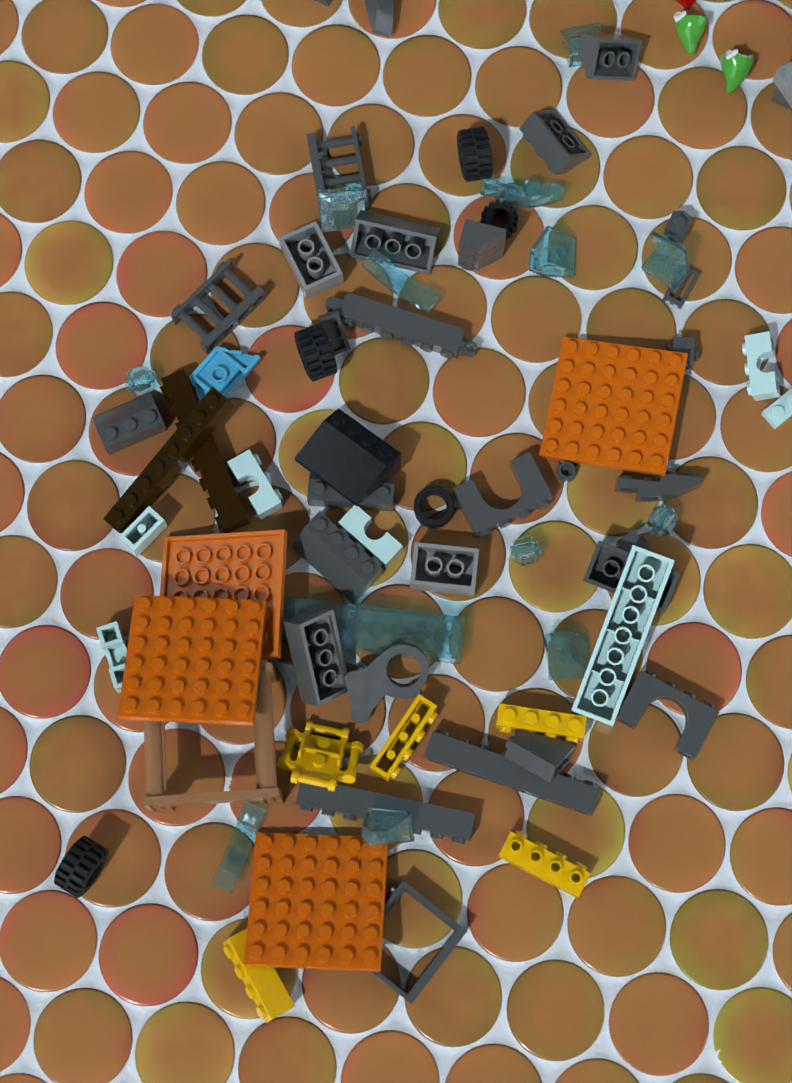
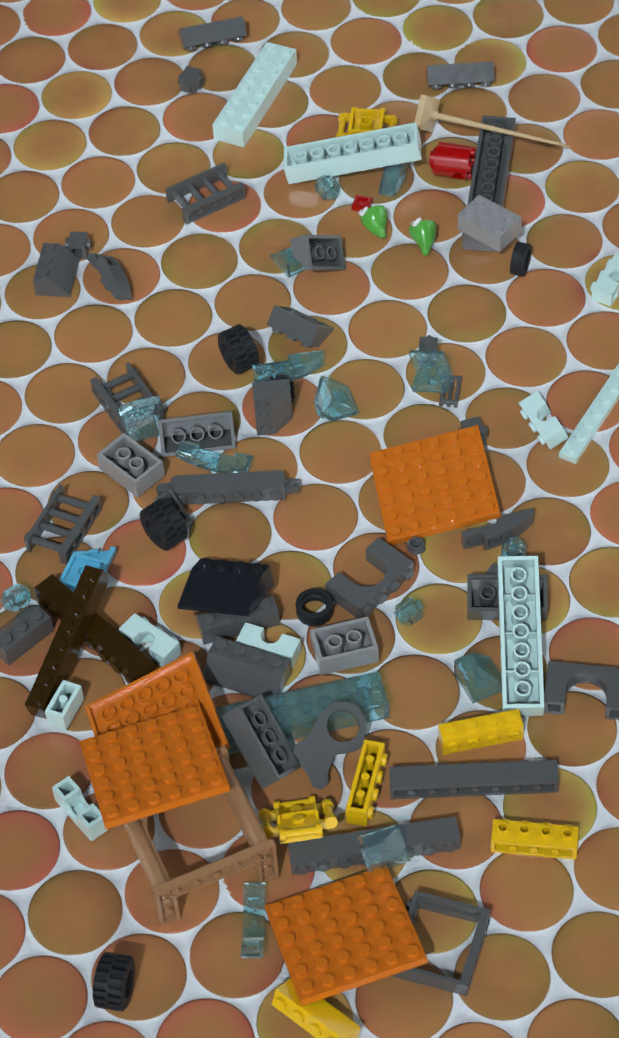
camera: 20 degrees left, 25 degrees down
dark grey slope [505,730,575,783] -> none

